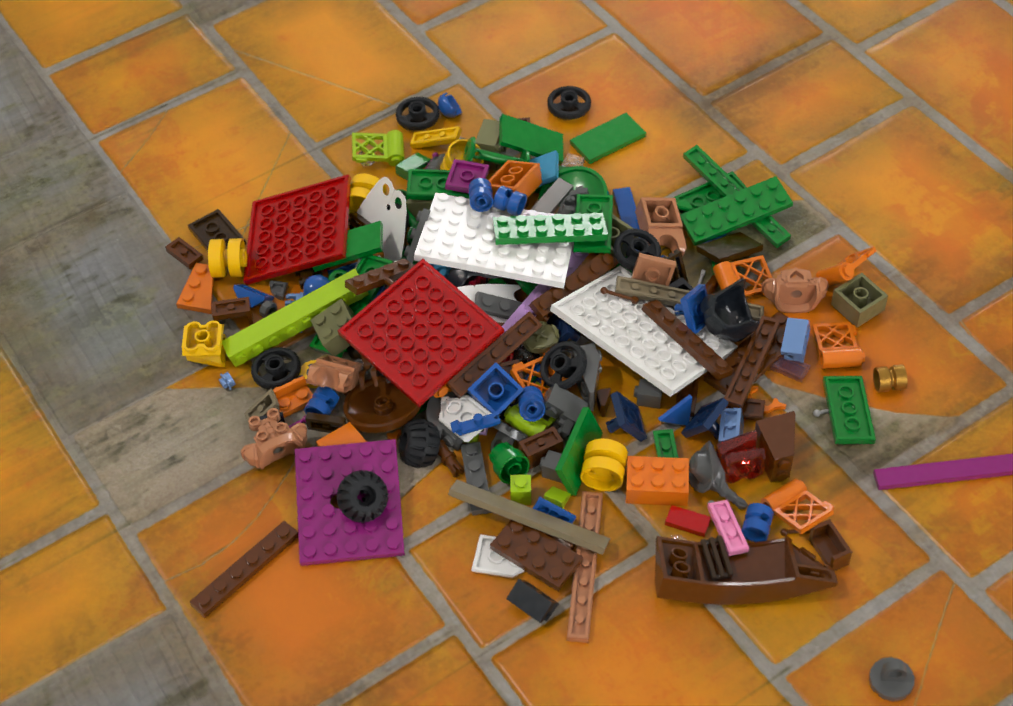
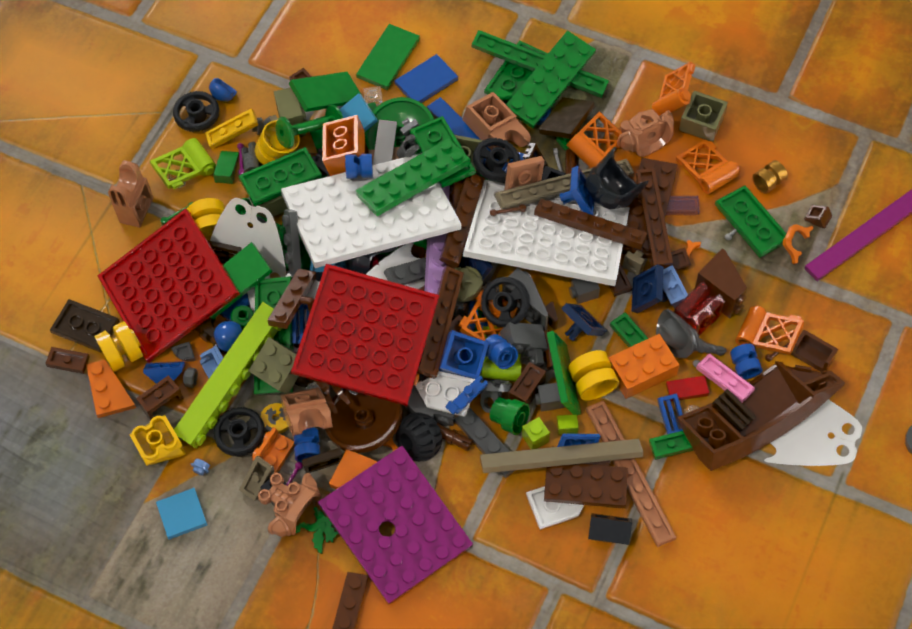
camera: 30 degrees left, 10 degrees up
black wheel [337,470,388,522] -> none
magenta plate [445,159,489,193] -> none
blue wheel [468,178,493,212] -> none
black wheel [547,86,591,120] -> none
blue slope [658,394,692,425] -> none
medium blue hinge [780,318,810,363] -> none
none -> nougat brick [108,160,154,228]
none -> dark azure tile [156,488,207,540]
none -> green piece [296,507,339,554]
none -> blue tile [395,54,458,103]
none -> dark tan tile [622,250,645,275]
none -> green plate [649,431,693,460]
none -> blue tile [657,393,683,434]
none -> white piece [764,399,862,466]
none -> orange helmet [783,224,813,264]
none -> reddish brown slope [804,205,832,229]

